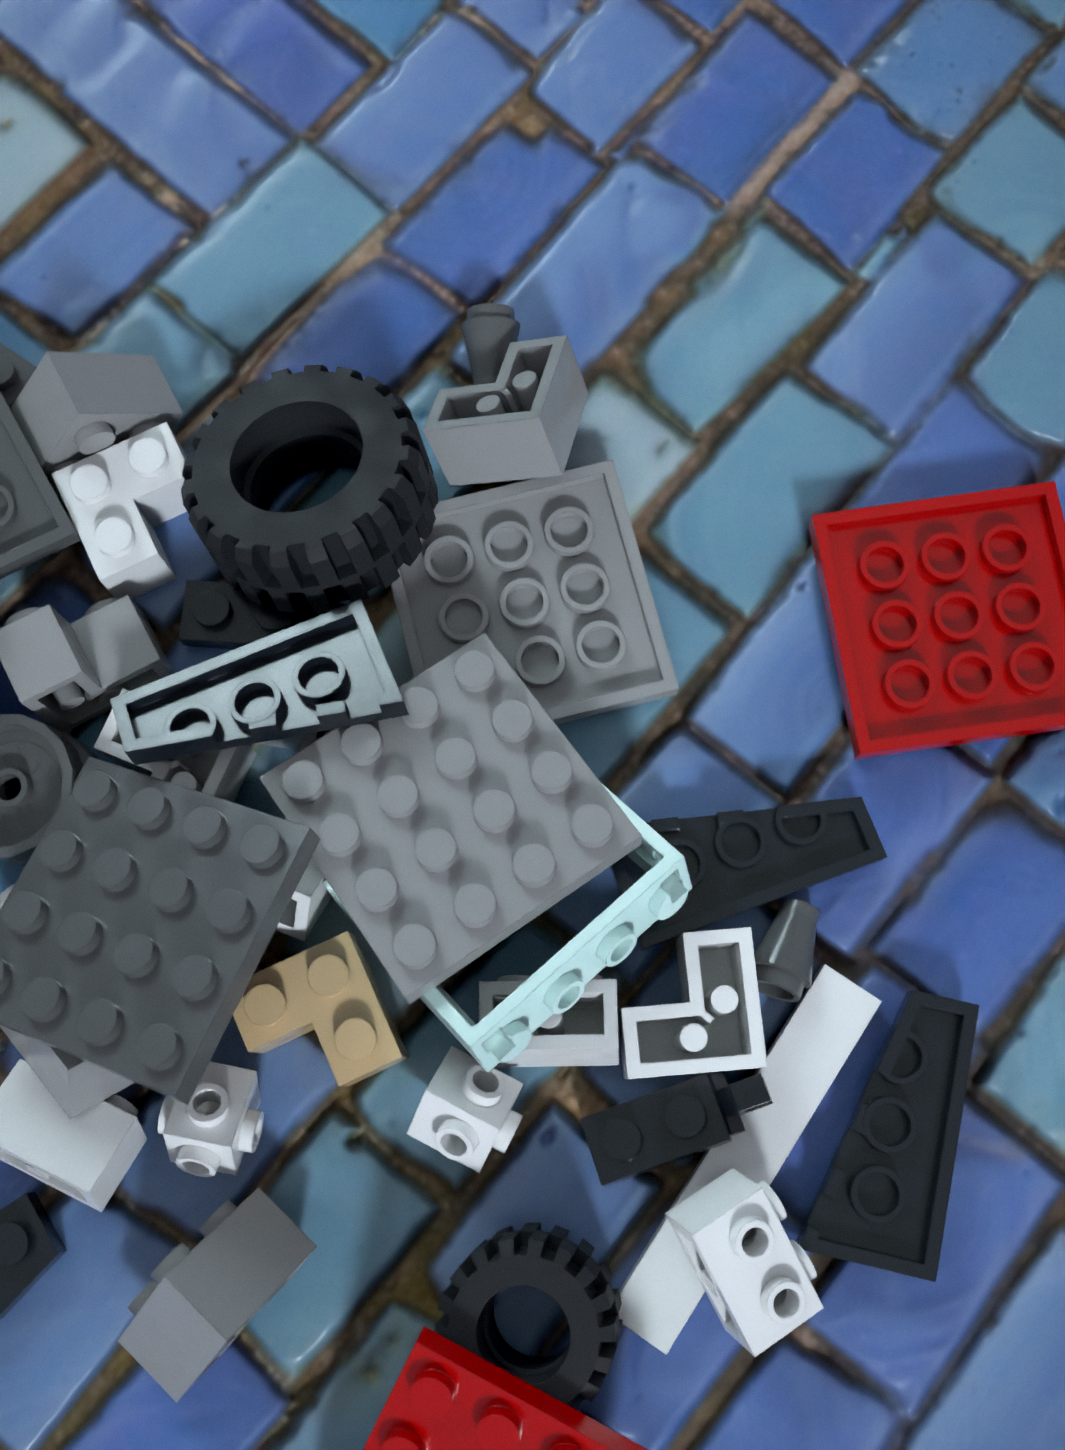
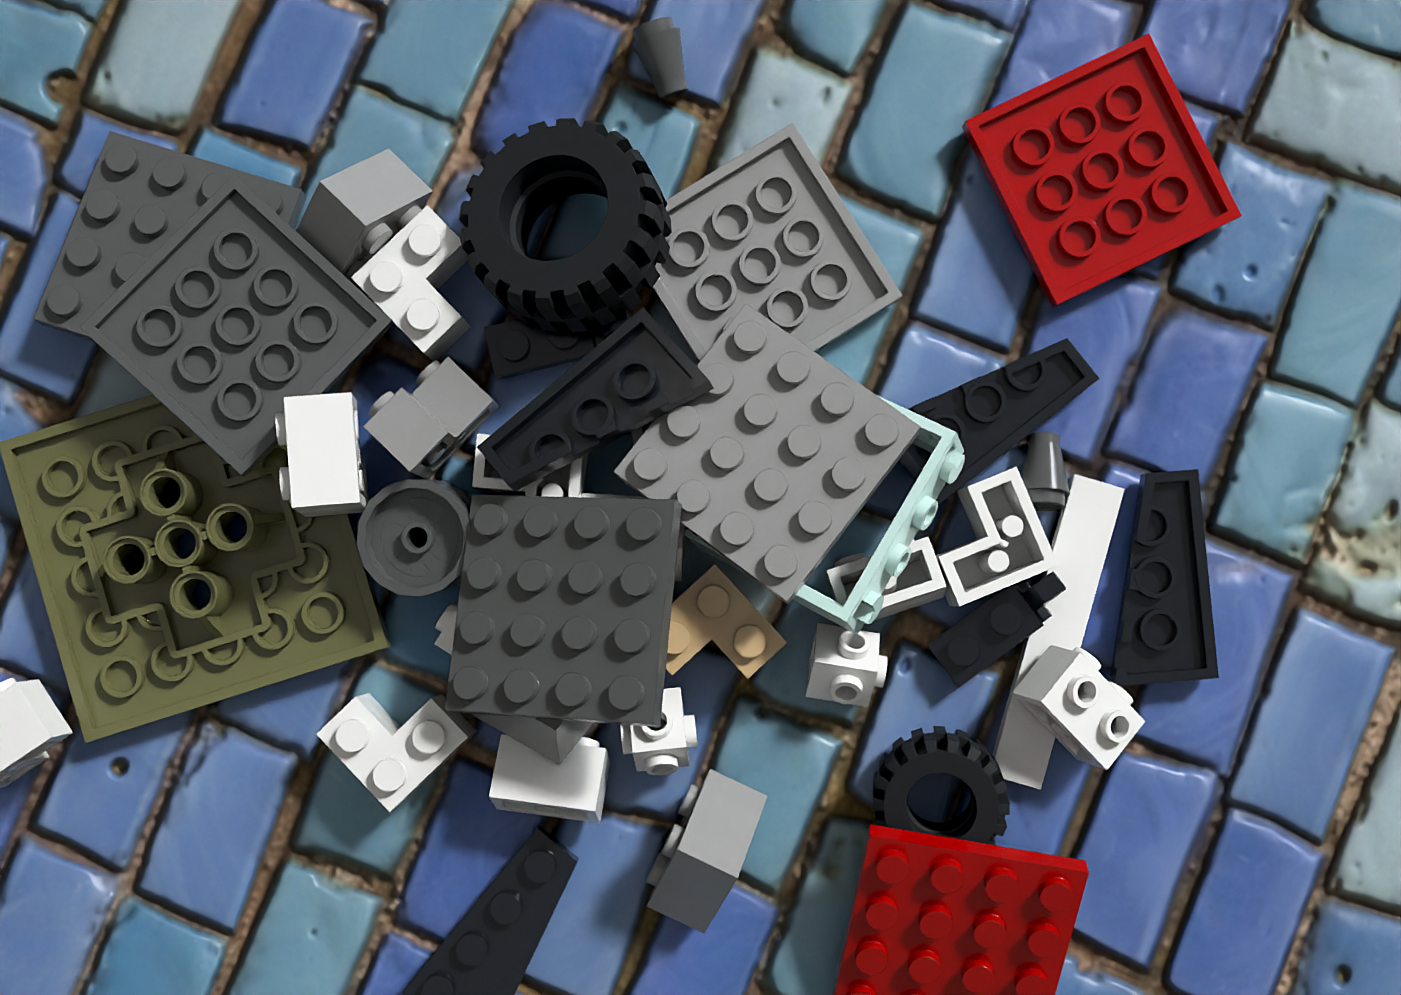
camera: 20 degrees left, 10 degrees up
light grey brick [423,335,588,486] -> none

